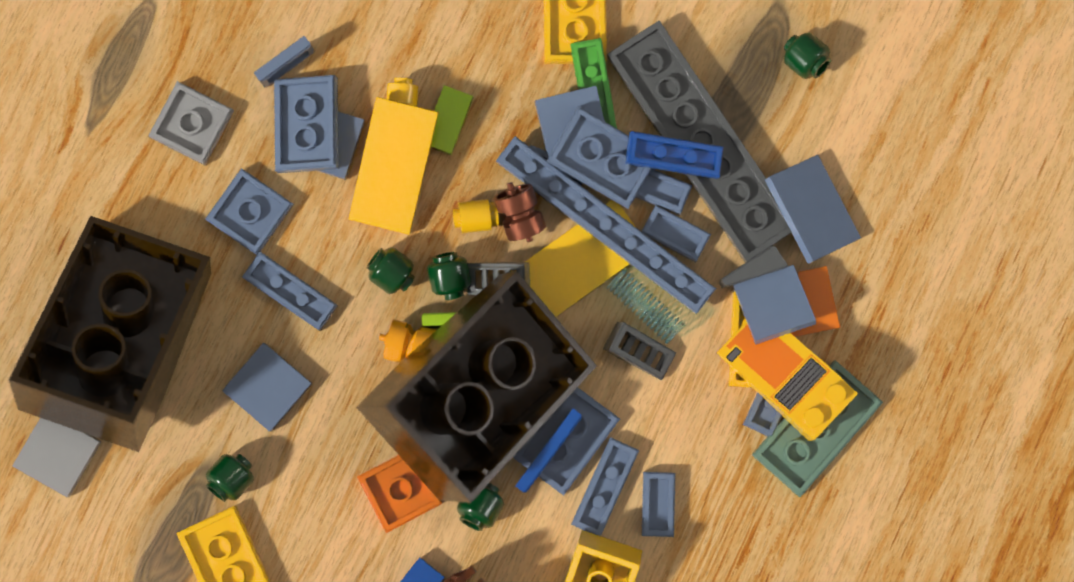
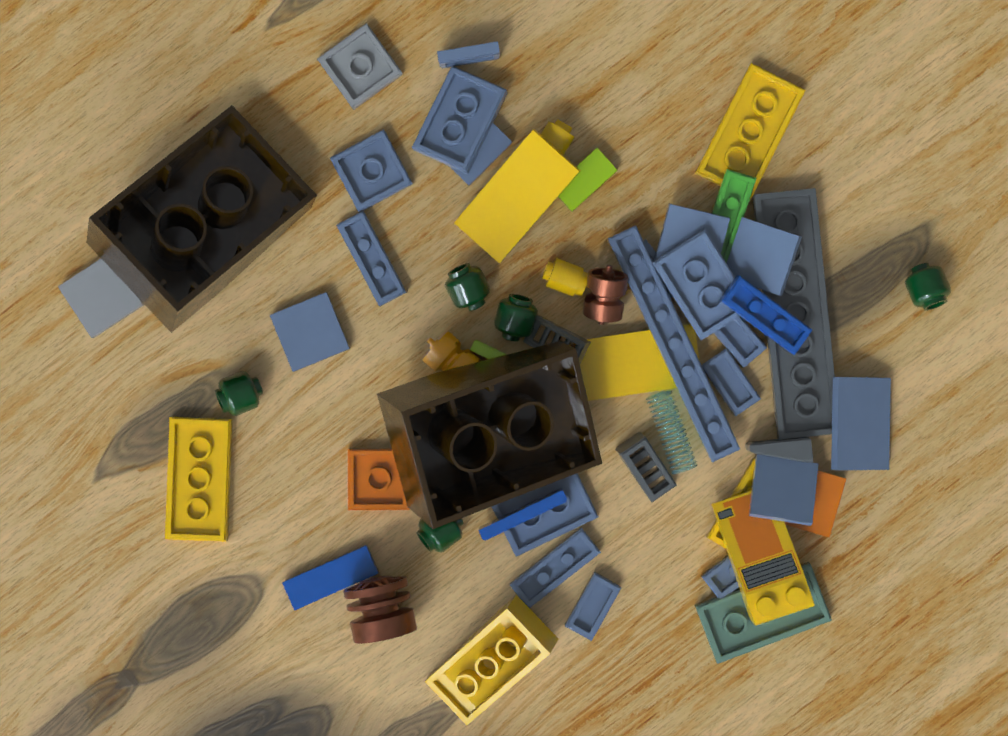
camera: 25 degrees right, 5 degrees up
none -> sand blue tile [726,217,802,296]

